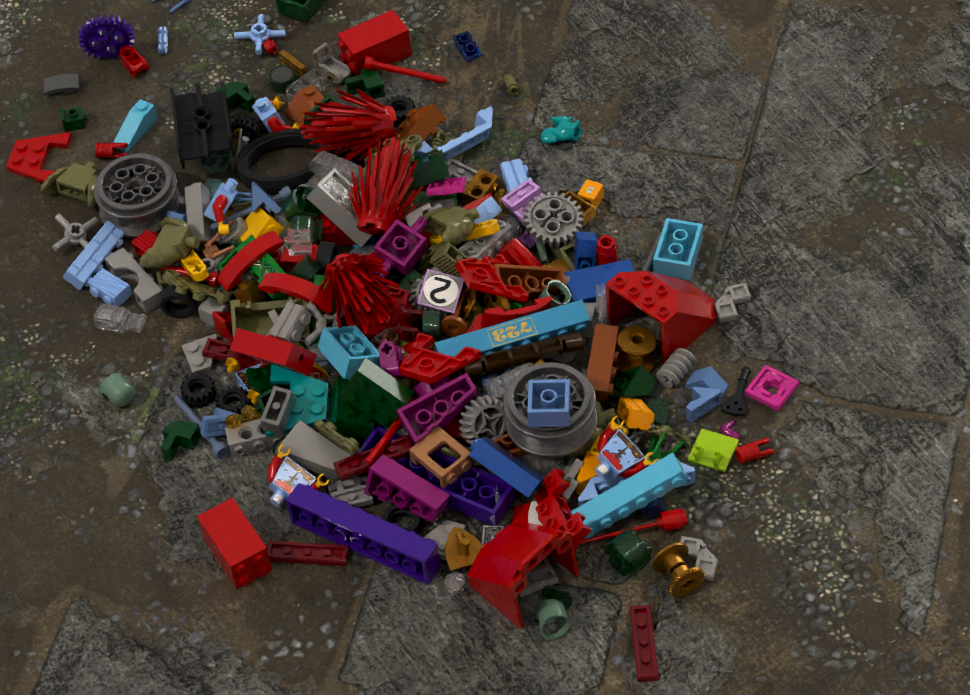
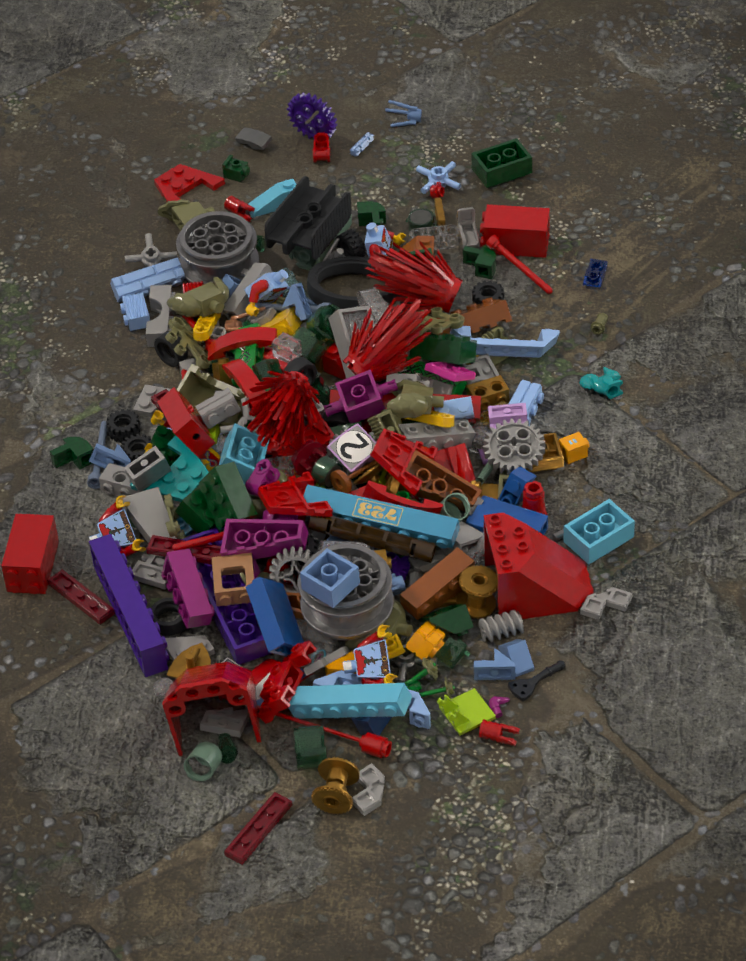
camera: 35 degrees right, 5 degrees down
clear piece [94,303,147,333] -> none
sand green helmet [99,373,135,407] -> none
clear yellow bar [225,405,260,429] -> none
dark pink piece [745,365,799,412] -> none

